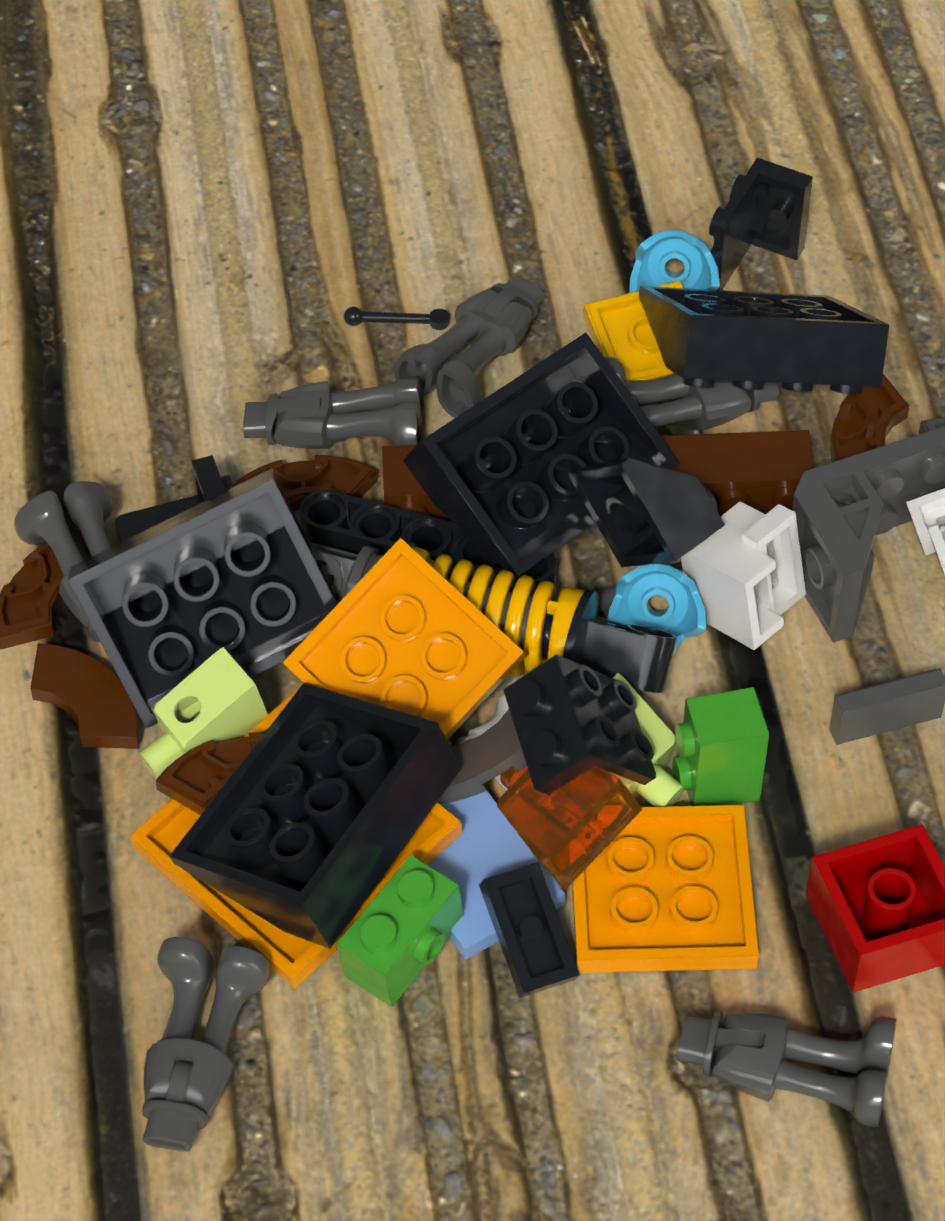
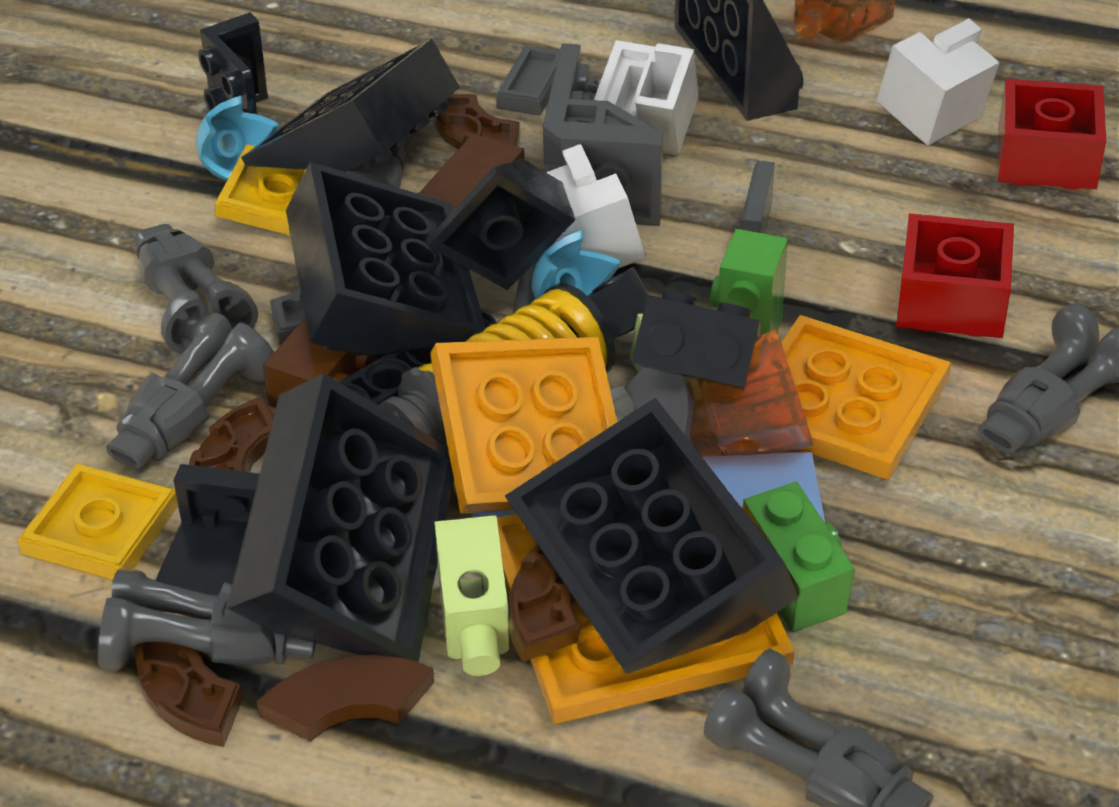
camera: 60 degrees left, 10 degrees down
black hinge [343,306,450,330] -> none
black plate [479,862,580,998] -> none
none -> yellow tile [17,463,178,580]

